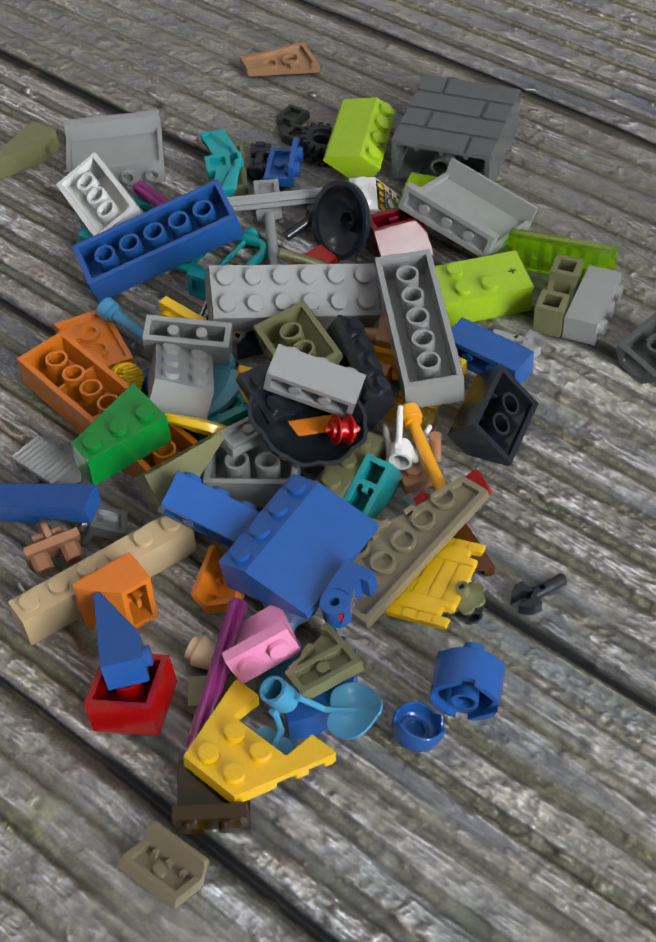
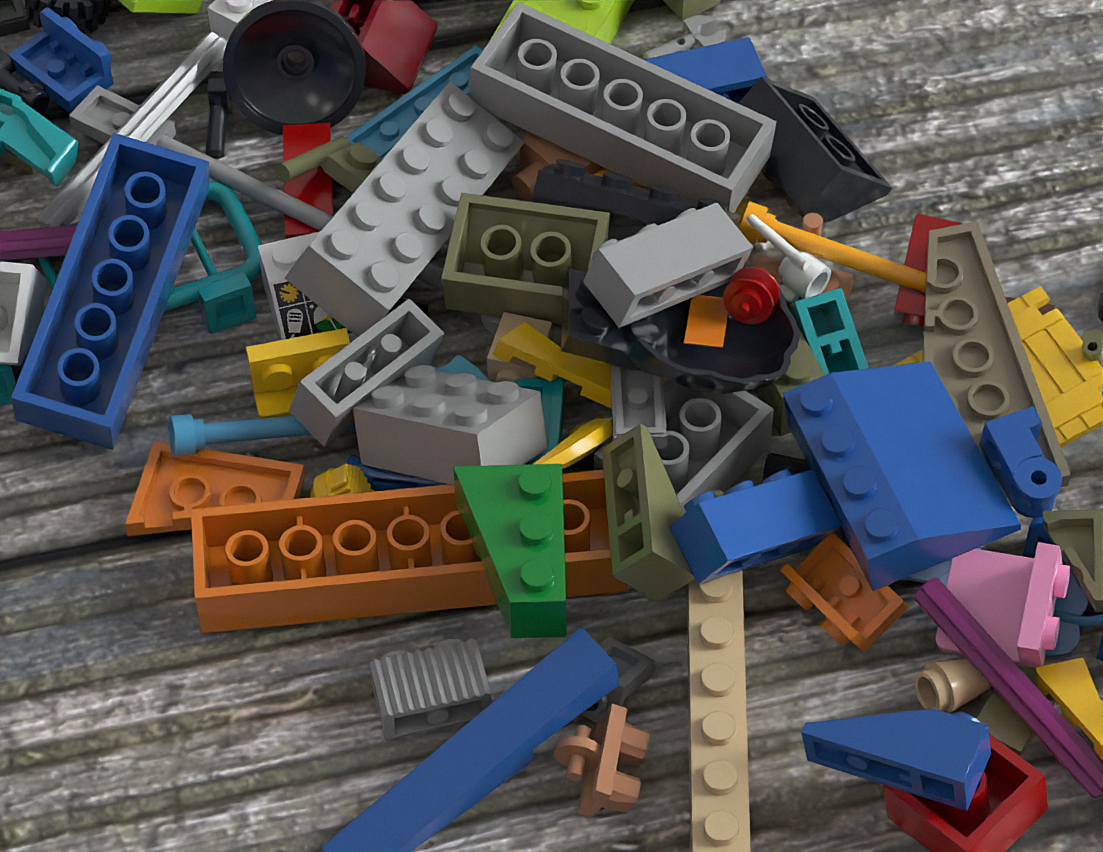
camera: 55 degrees left, 5 degrees up
orange slope [72,552,159,629] -> none

